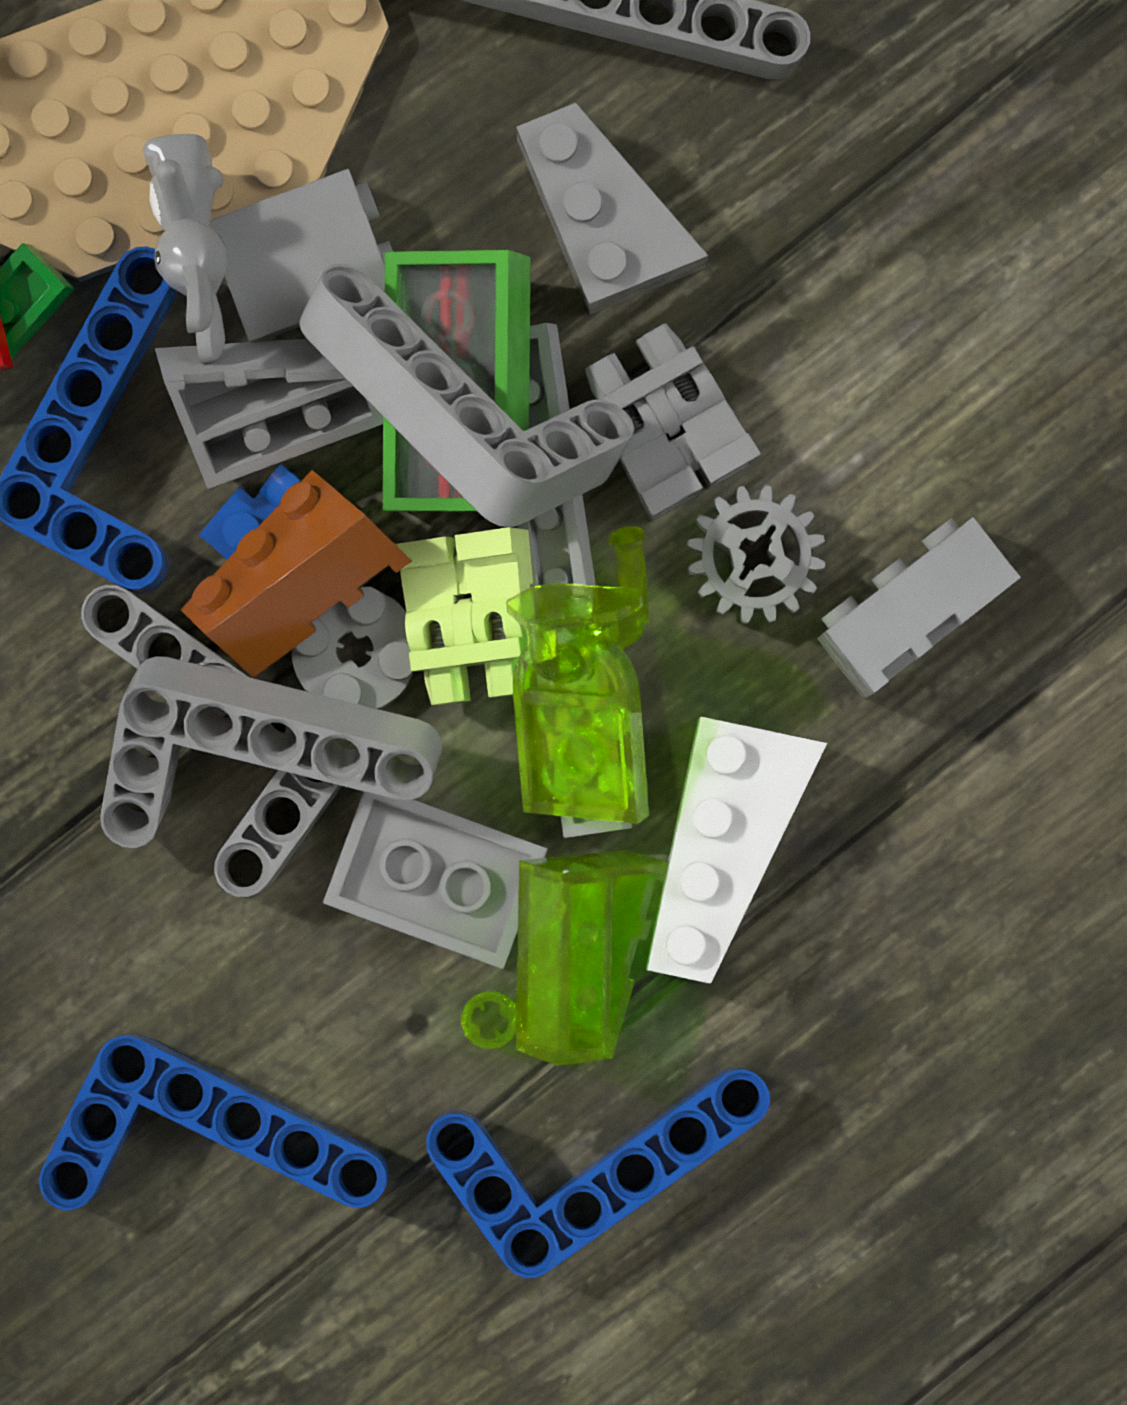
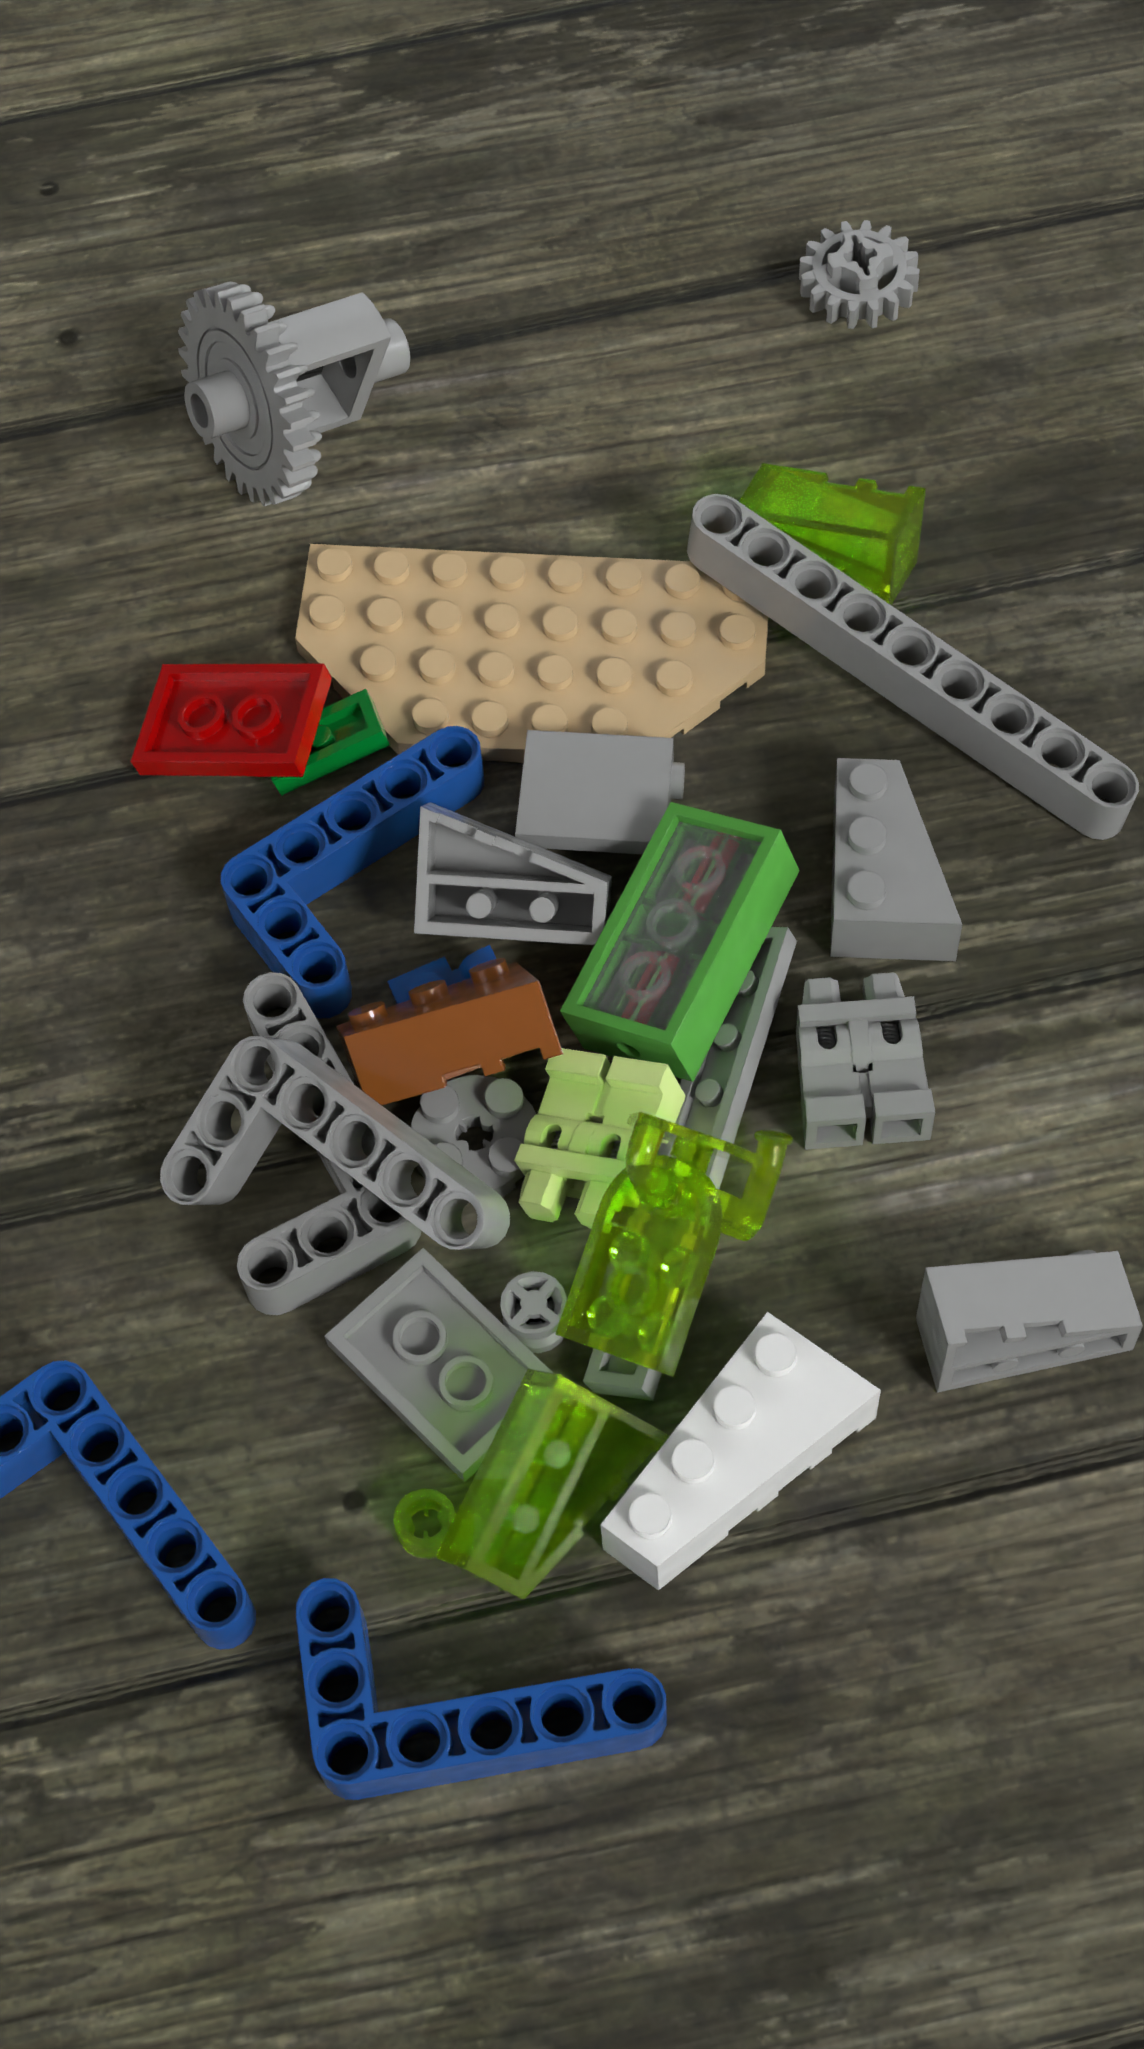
camera: 30 degrees right, 25 degrees down
light grey animal [143,134,228,363] -> none
light grey beam [299,264,634,527] -> none
light grey gear [687,485,826,624] -> none
none -> light grey wheel [500,1271,570,1353]

